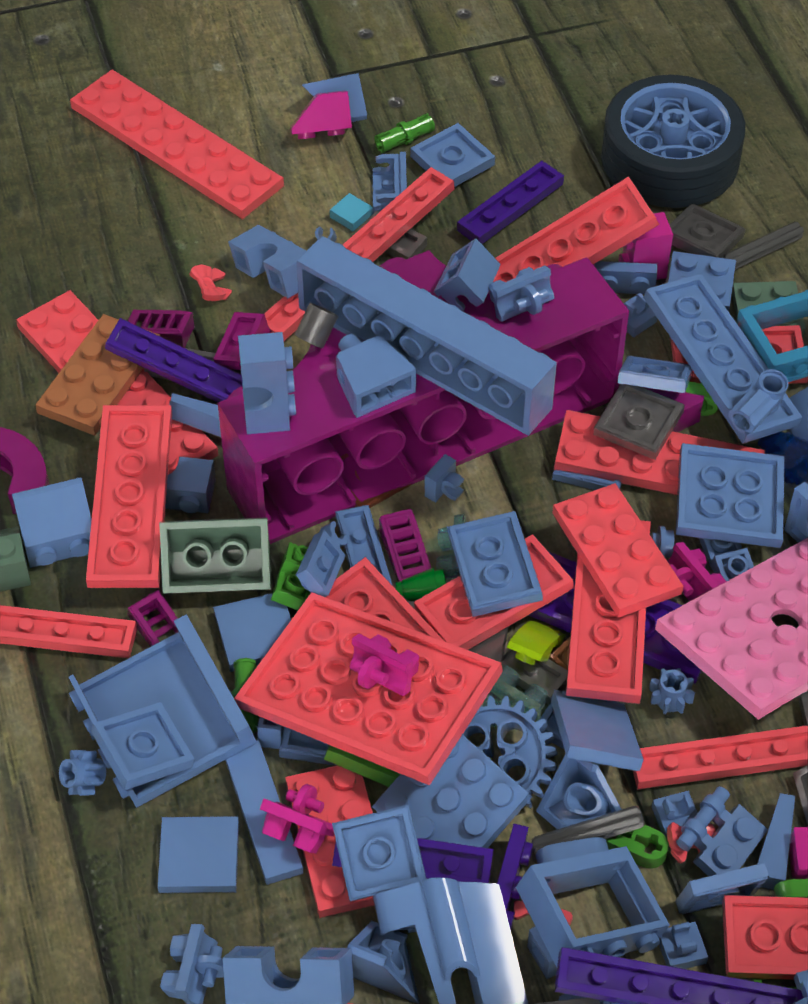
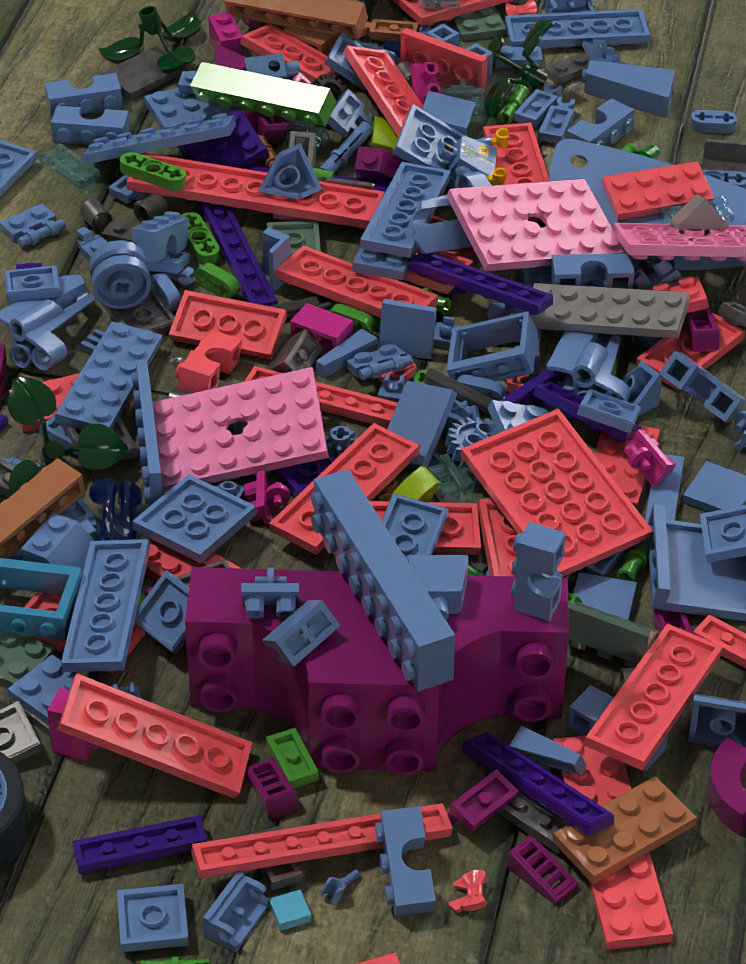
camera: 150 degrees left, 10 degrees down
flat silver beam [295,302,338,348] -> none
dark pink hips [350,634,419,696] -> none
coral plate [552,483,683,618] -> none
medium blue plate [651,526,674,558] -> none
medium blue piece [728,369,788,433] -> none

